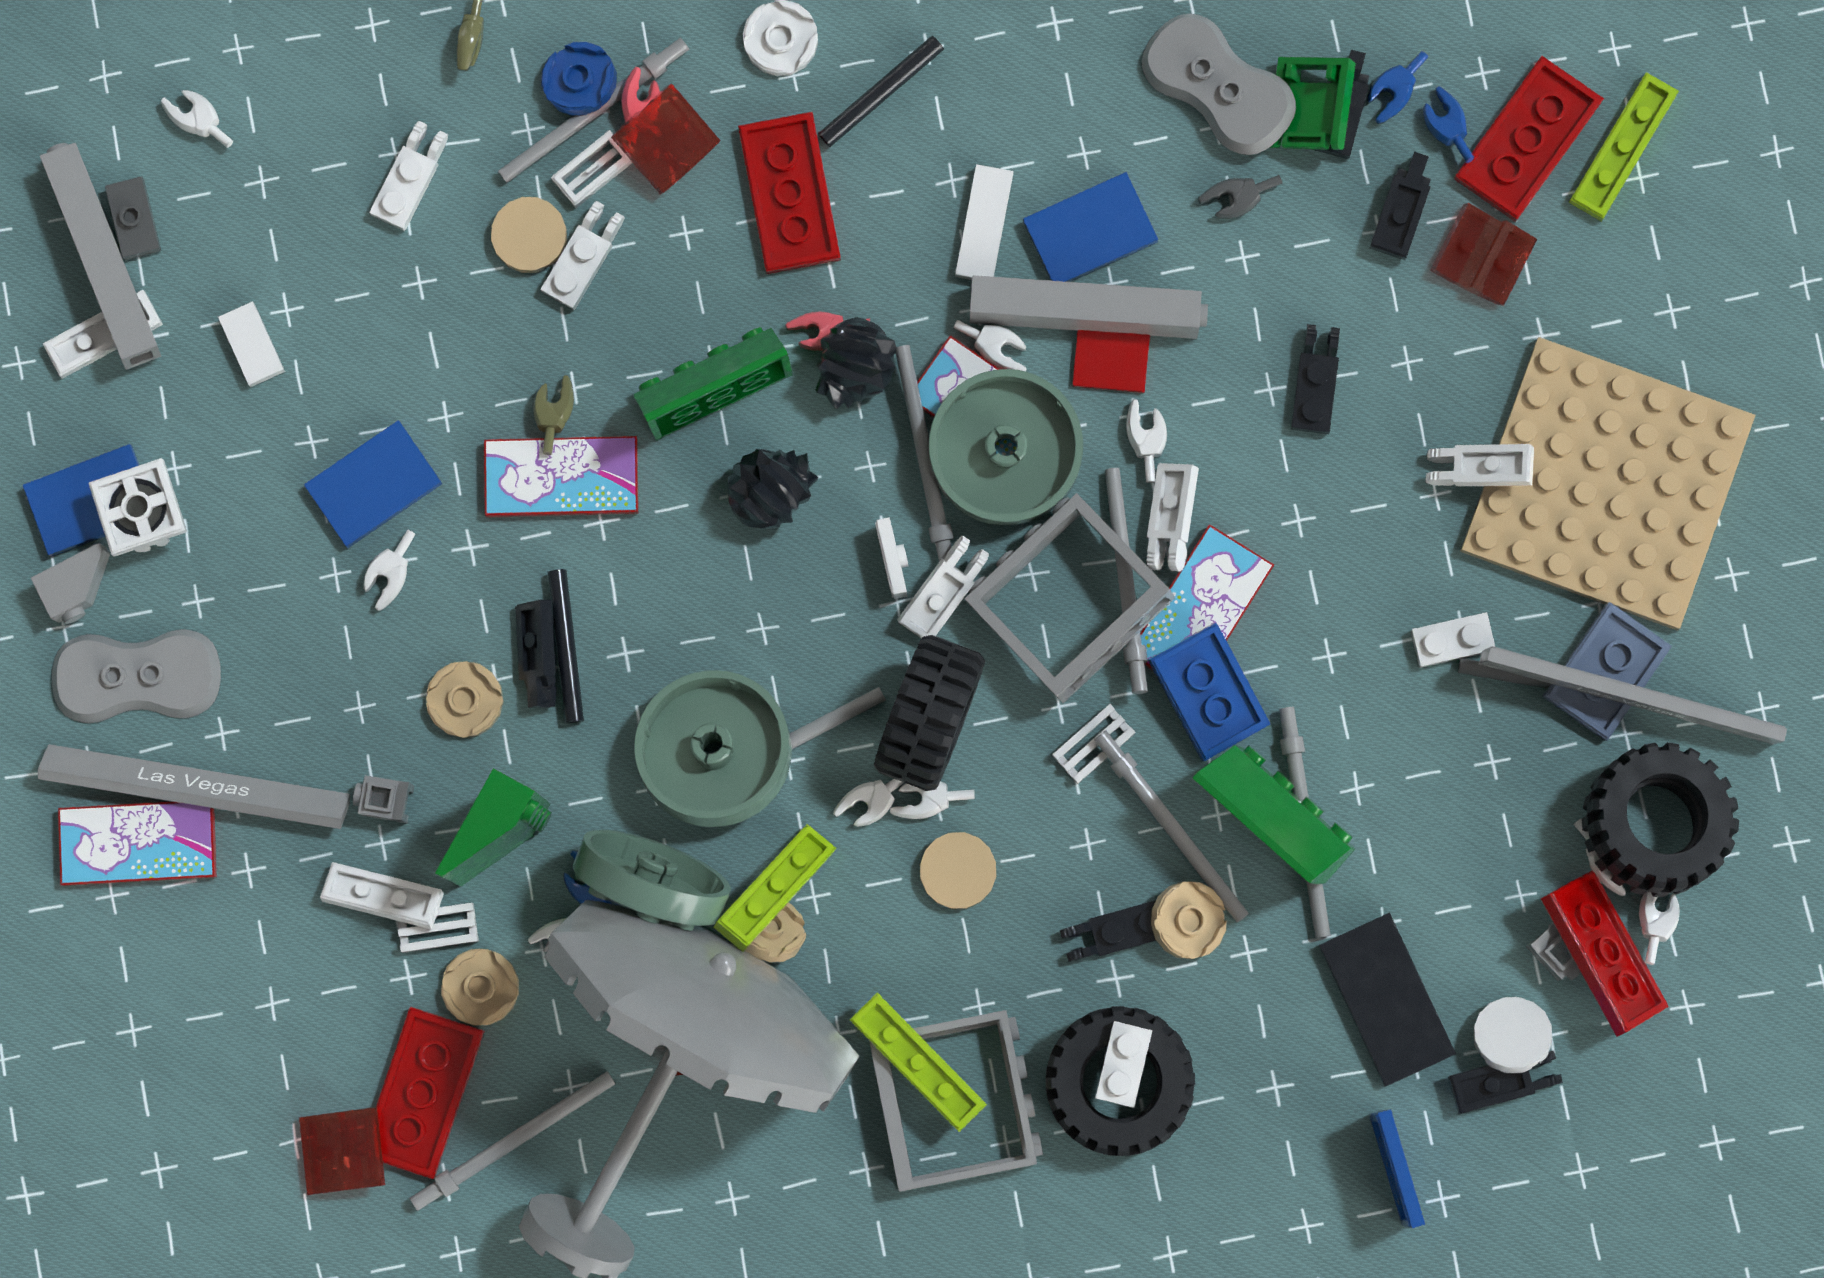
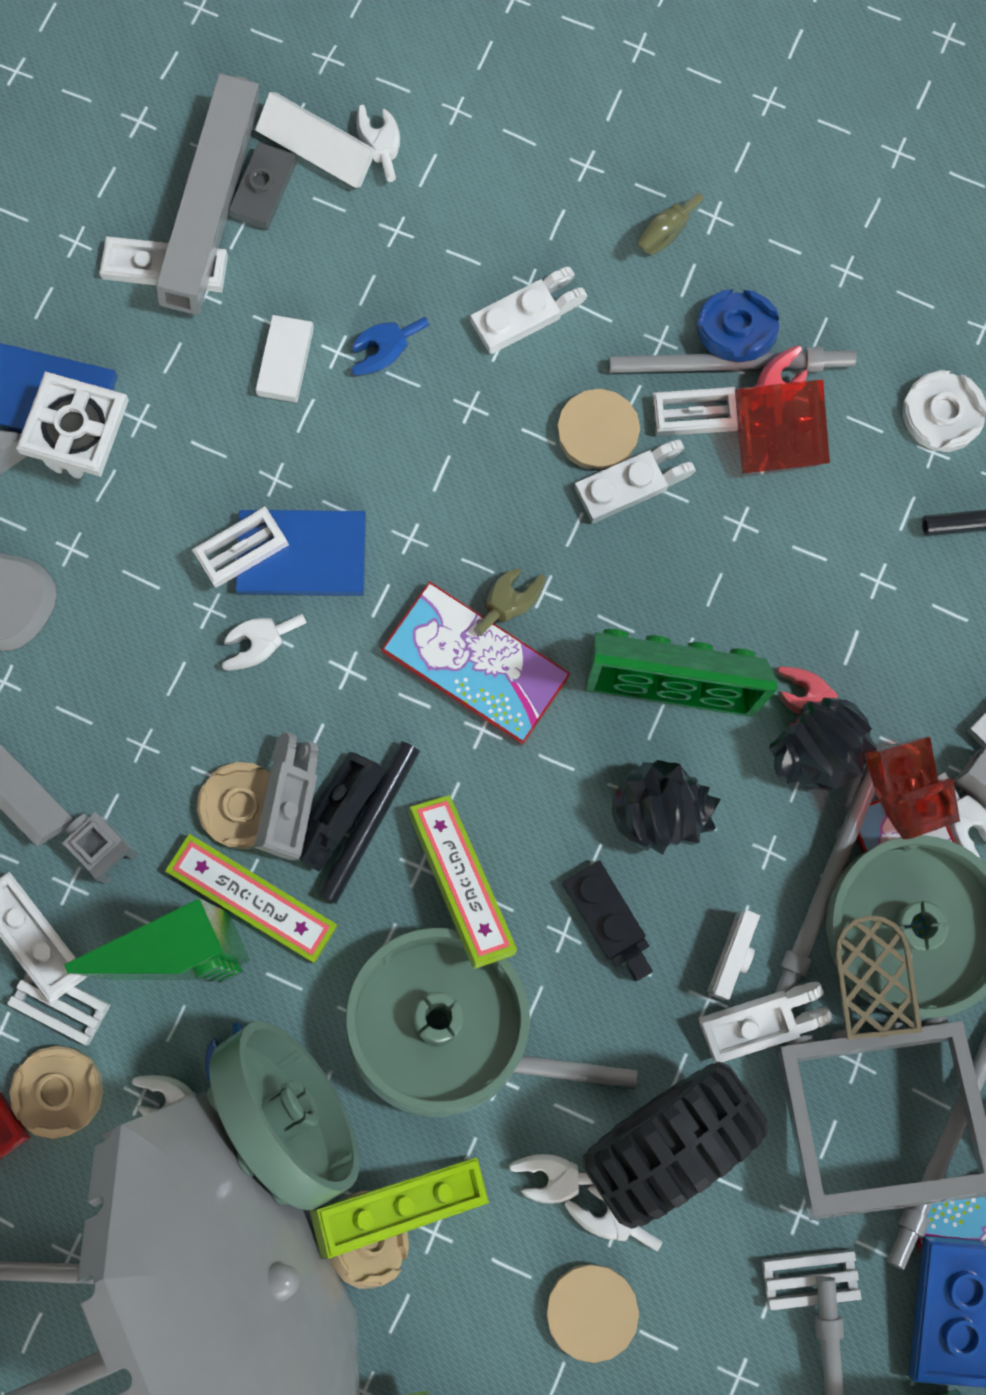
camera: 25 degrees right, 5 degrees down
red tile [738,112,841,274] -> none
none -> tile [165,834,339,964]
none -> white tile [192,506,289,588]
none -> light grey hinge [254,732,319,861]
none -> white tile [255,92,376,188]
none -> blue hand [351,317,430,376]
none -> tile [408,795,517,969]
none -> black hinge [562,860,653,981]
none -> dark tan window [835,915,922,1040]
none -> clear red slope [865,737,960,839]

